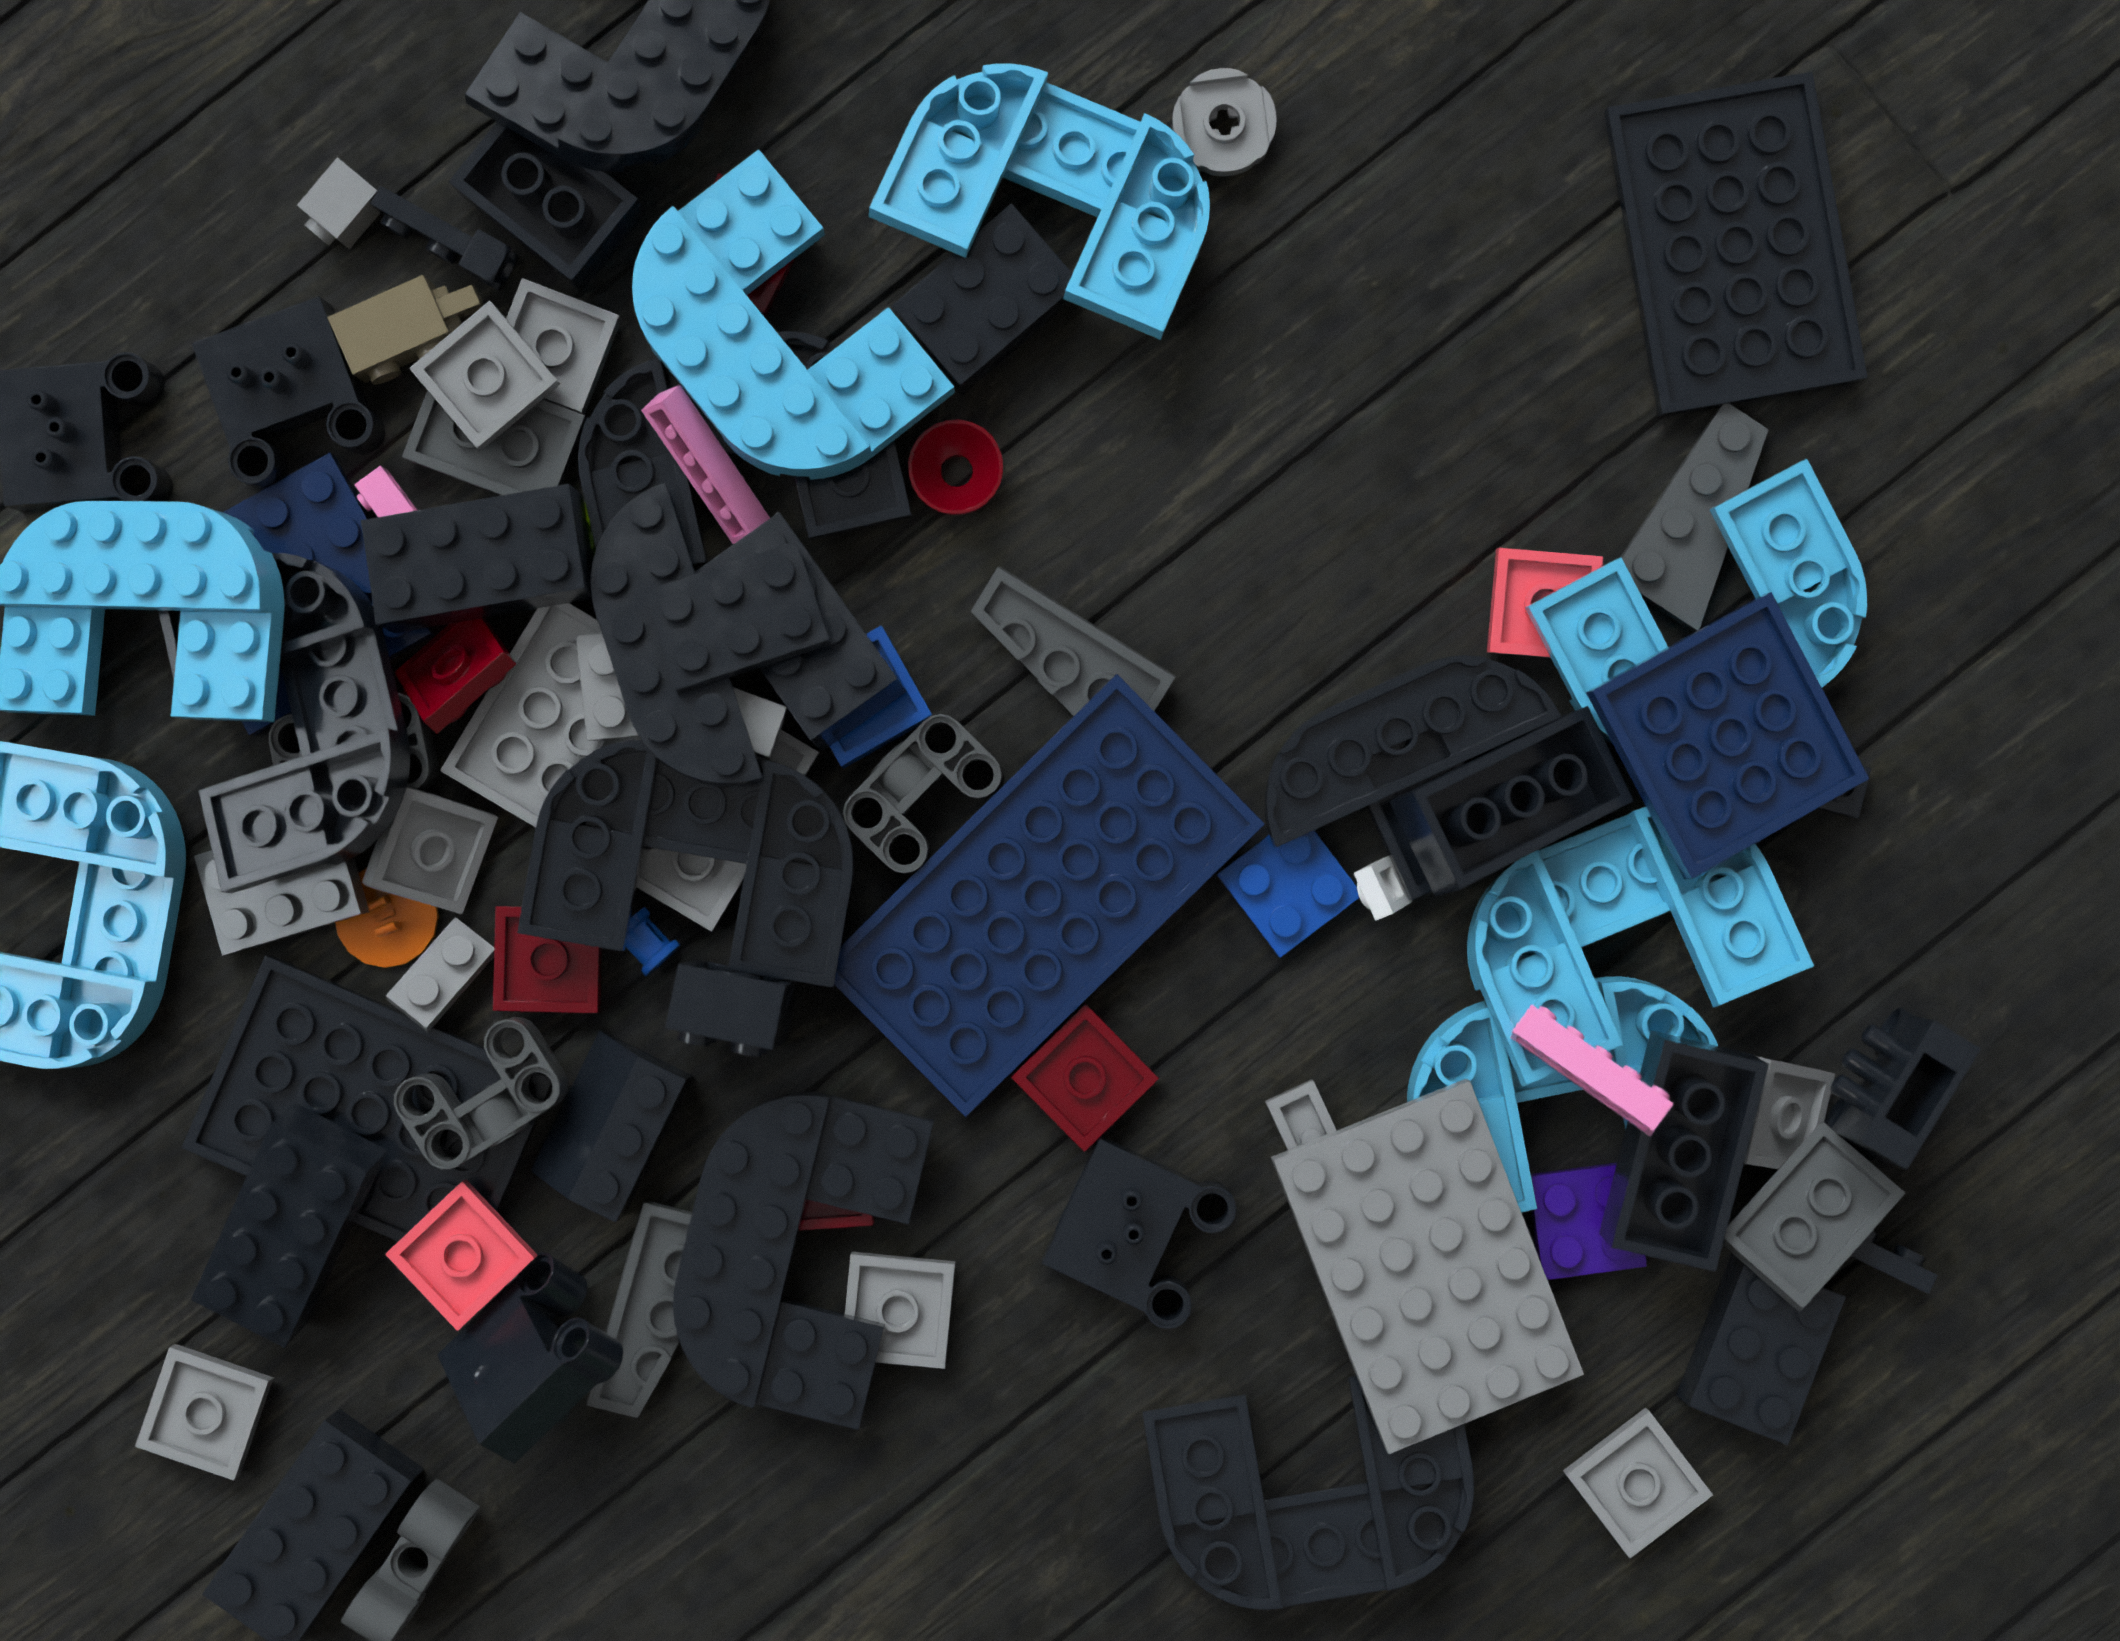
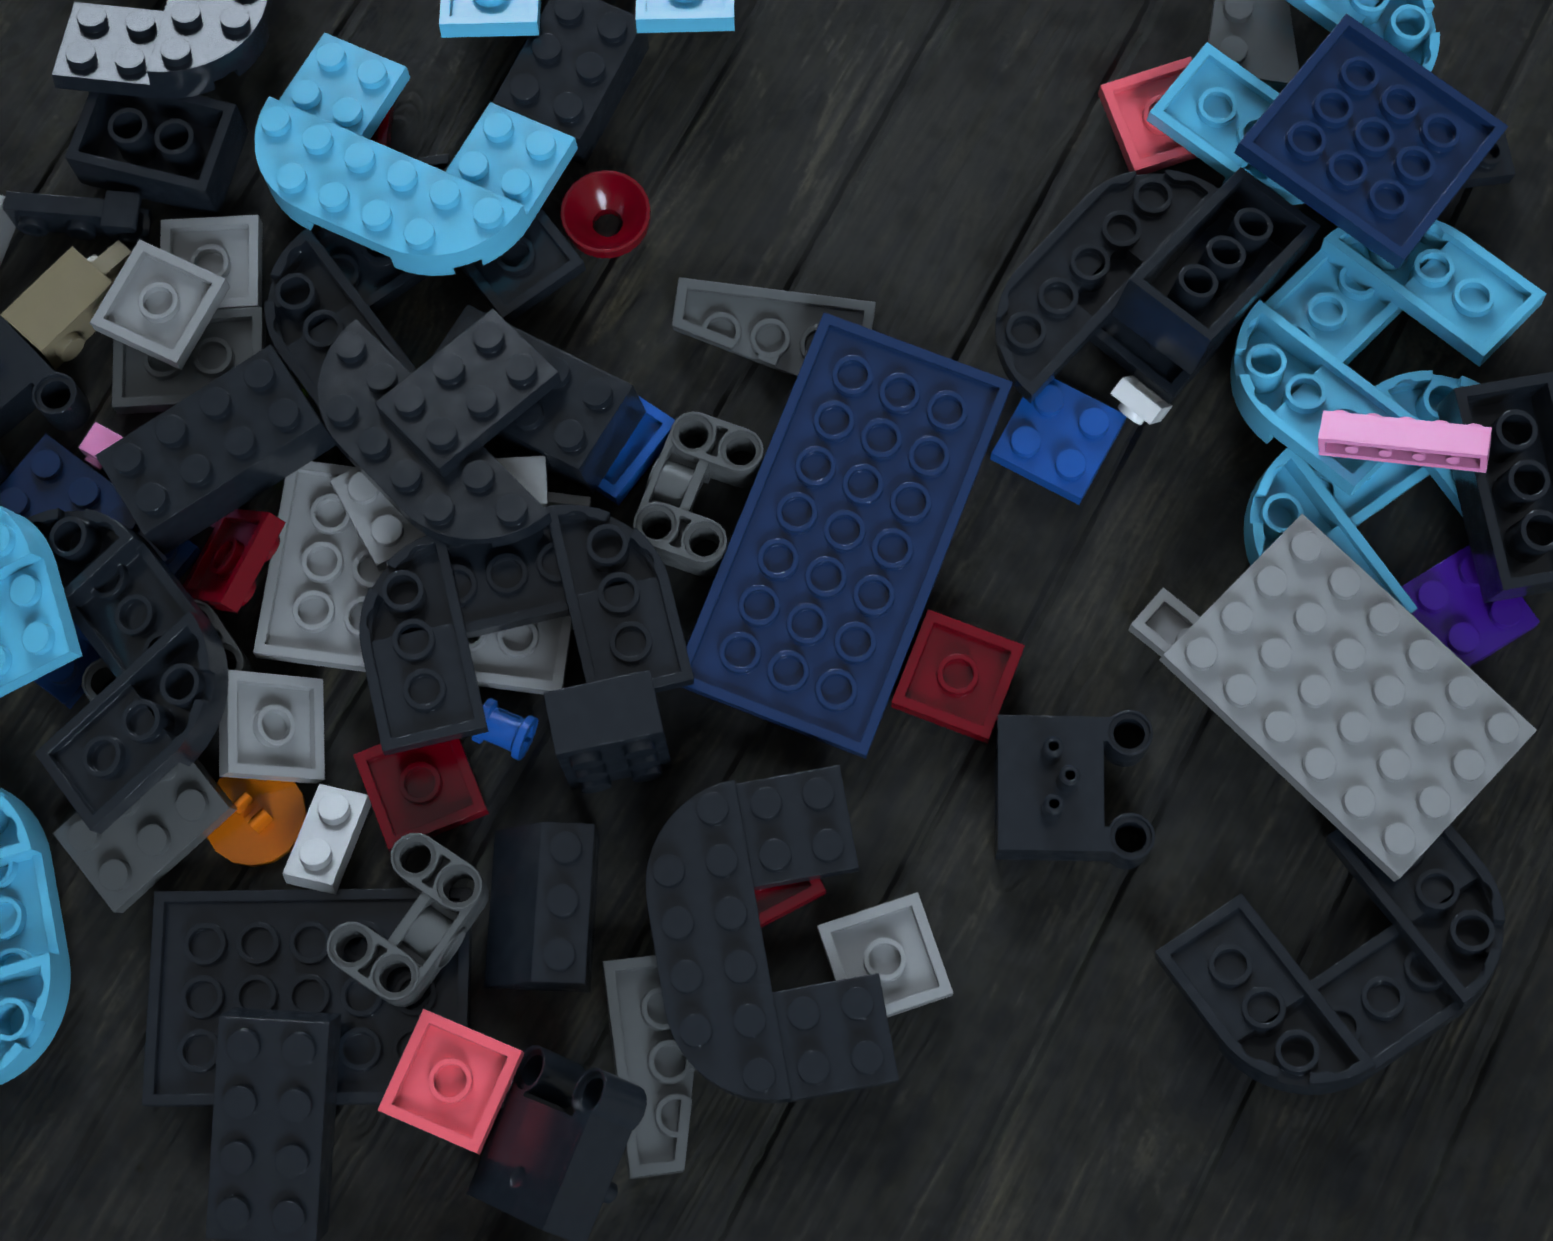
camera: 25 degrees left, 15 degrees down
bright pink piece [641,385,770,544] -> none

